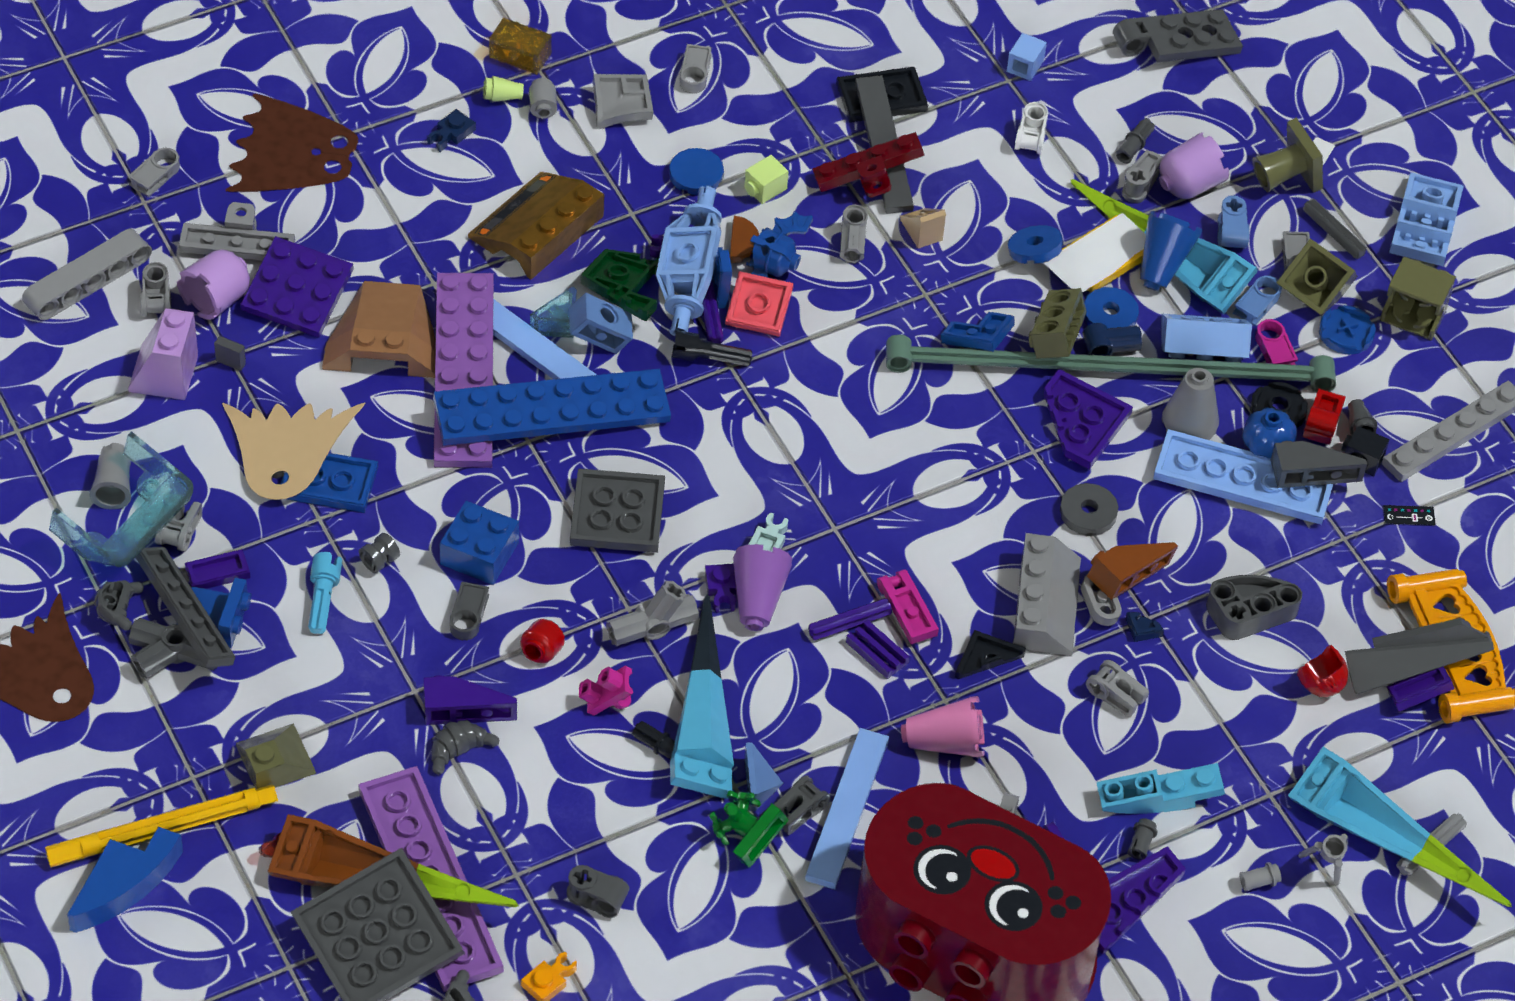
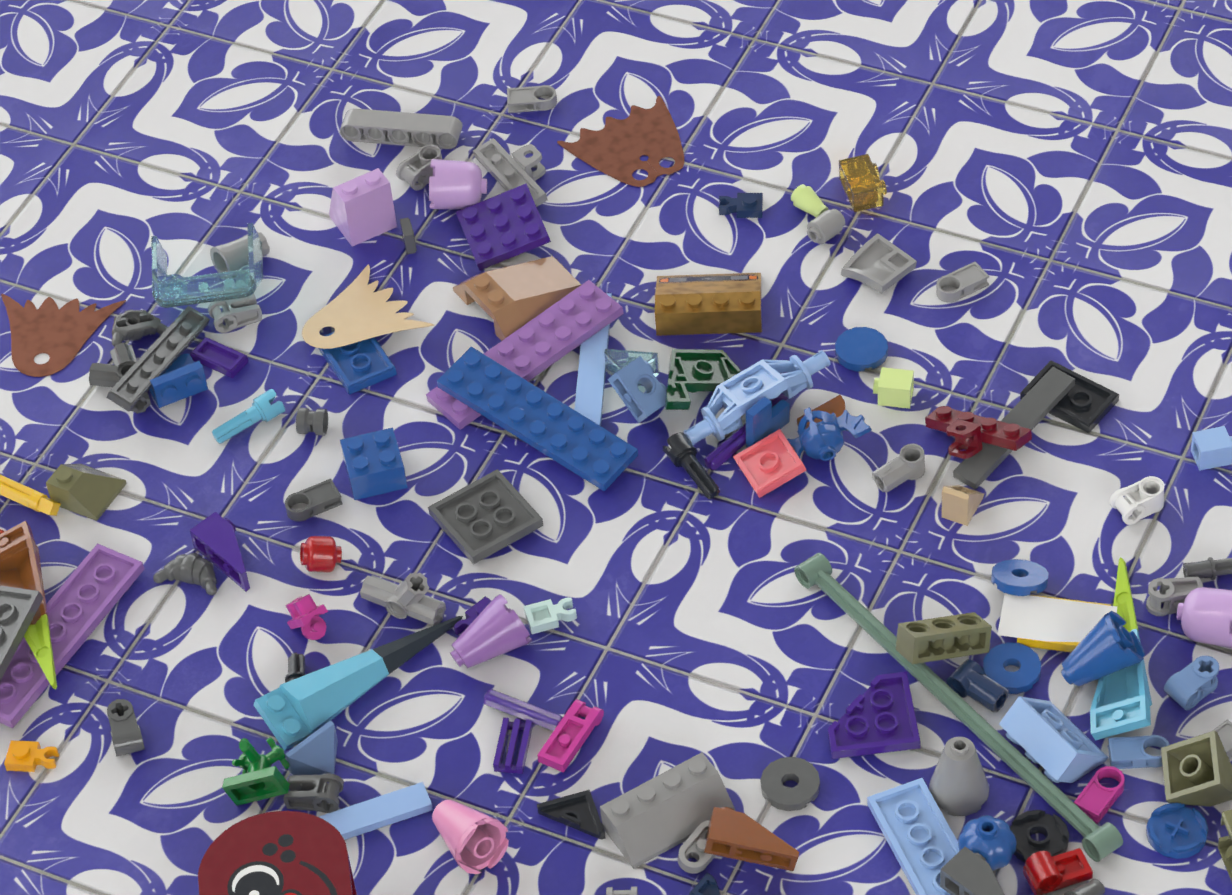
camera: 60 degrees right, 5 degrees down
blue tile [941,312,1015,352] -> none

